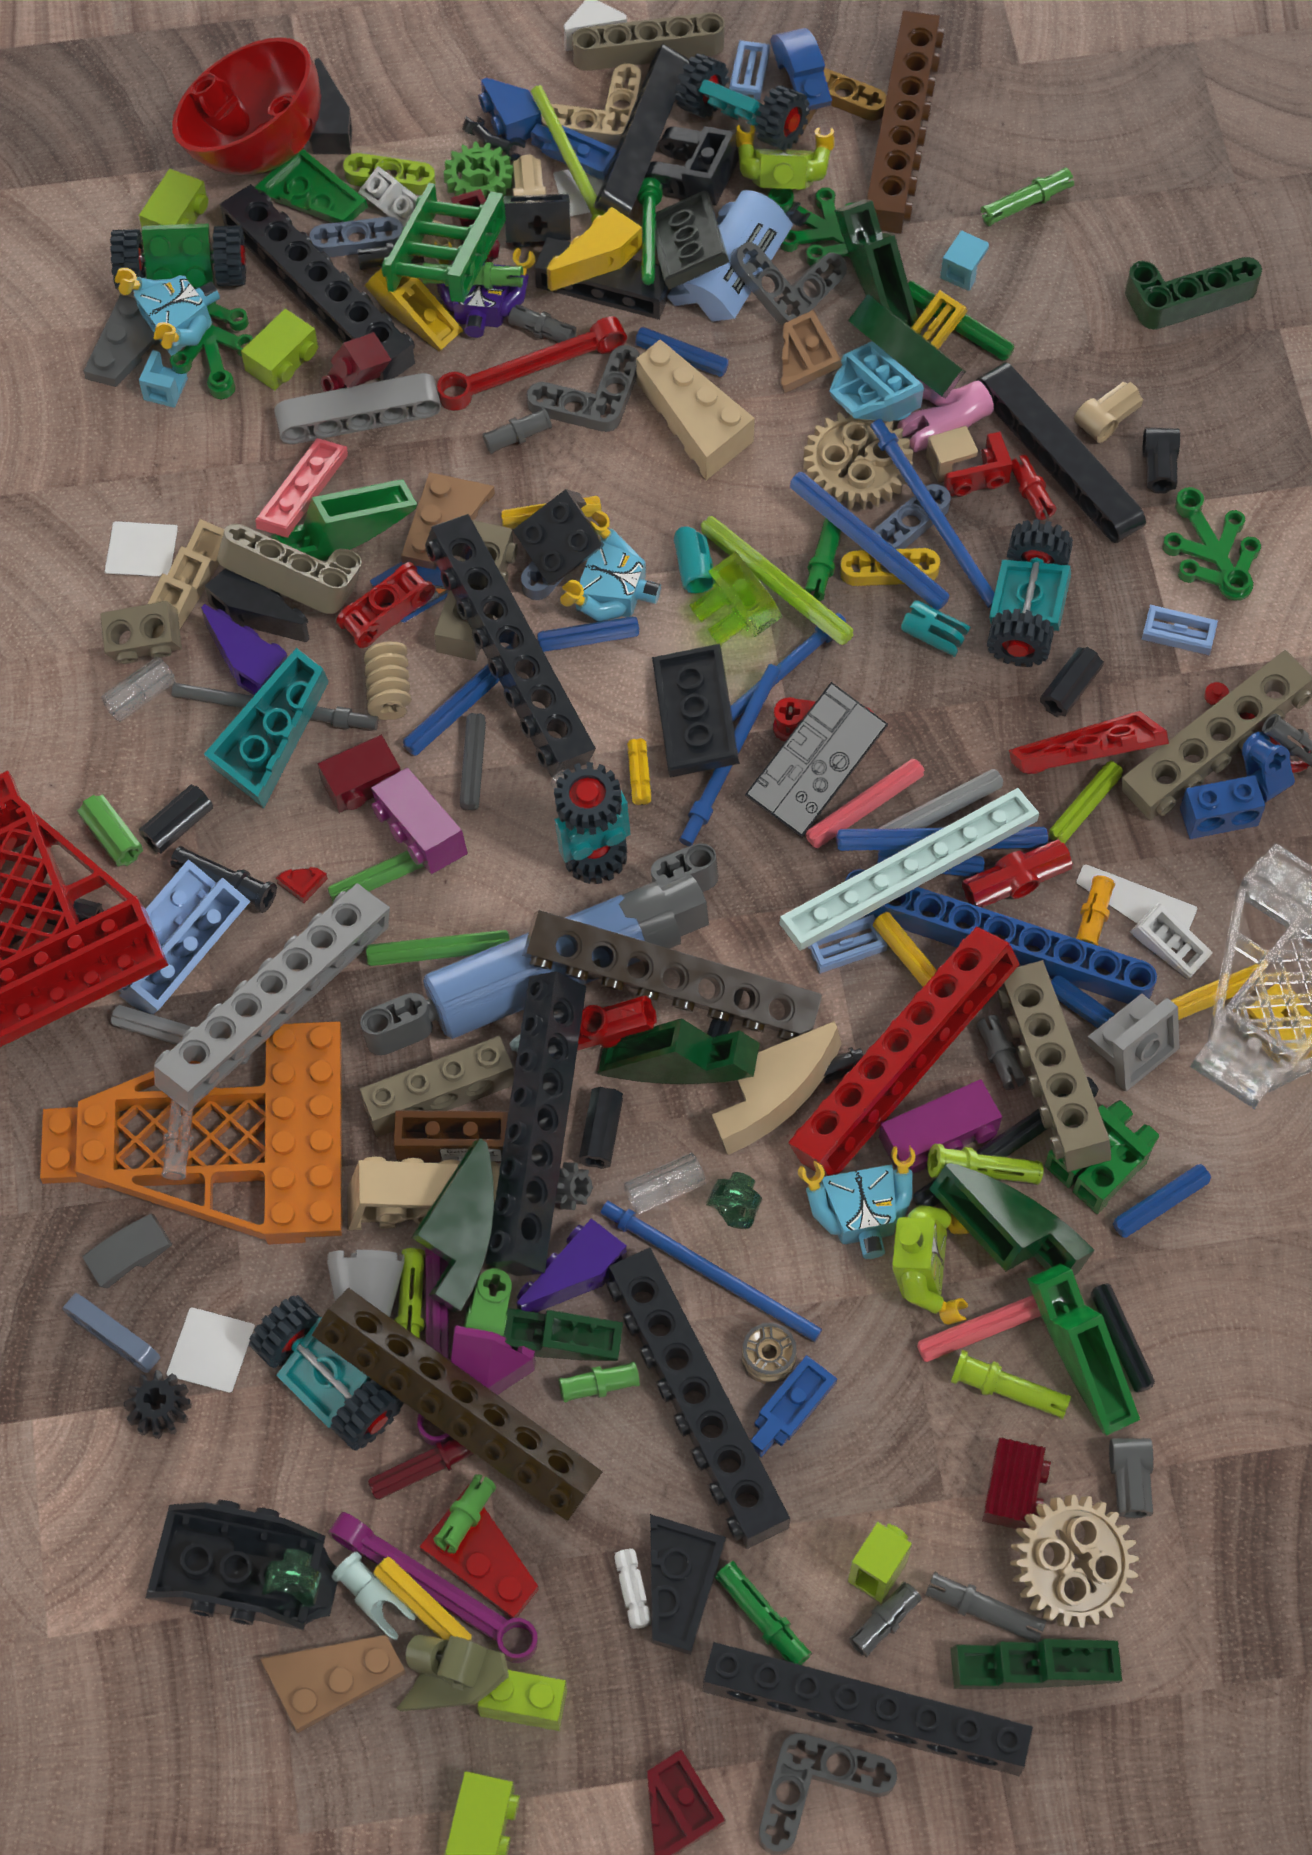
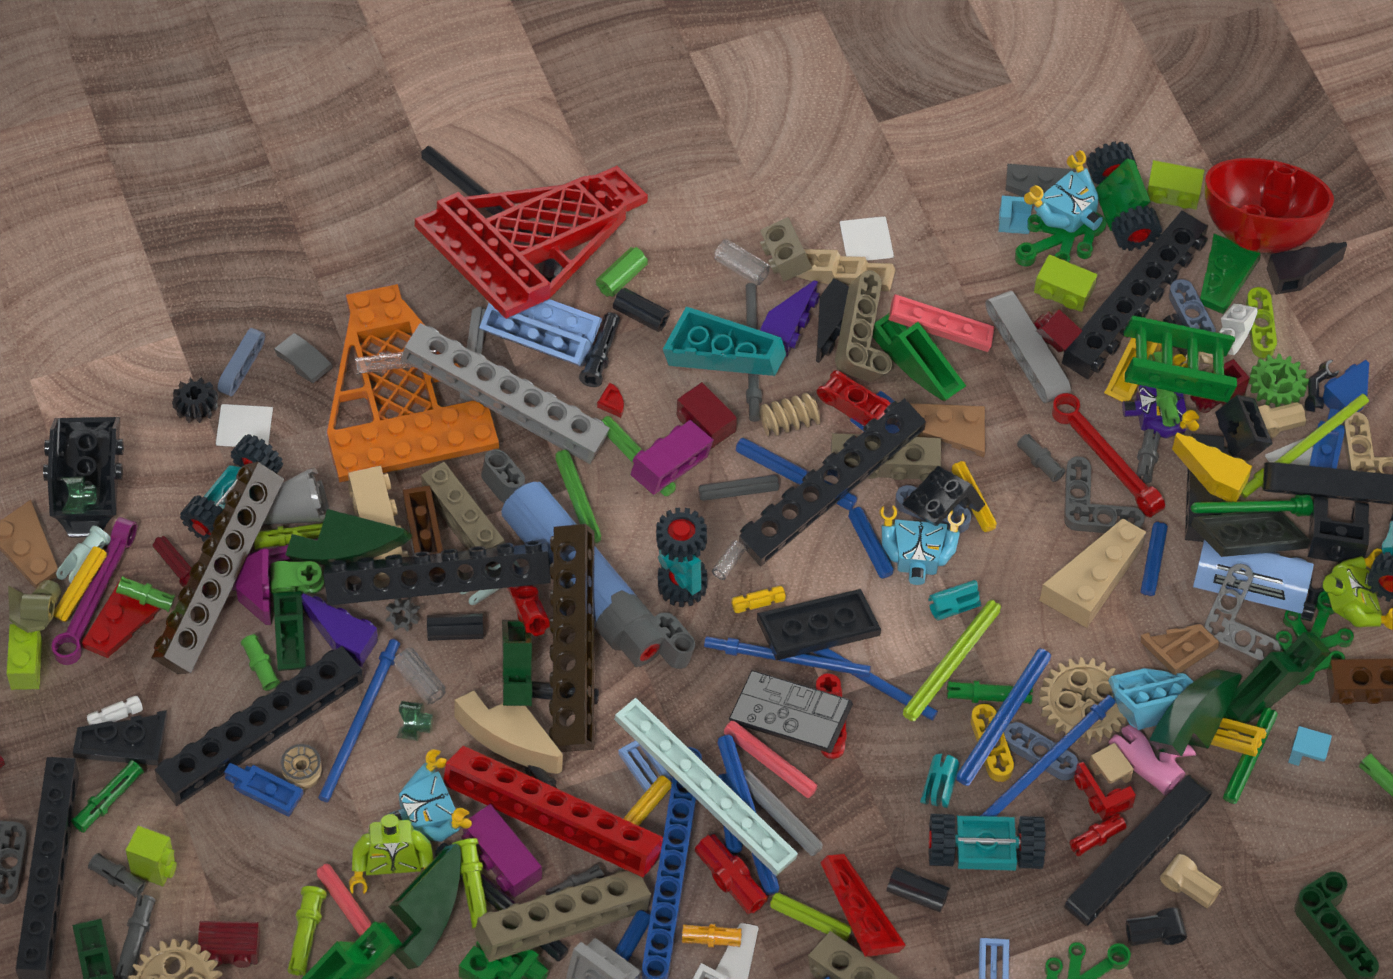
camera: 75 degrees right, 5 degrees down
clear neon green brick [689,551,783,646] -> none

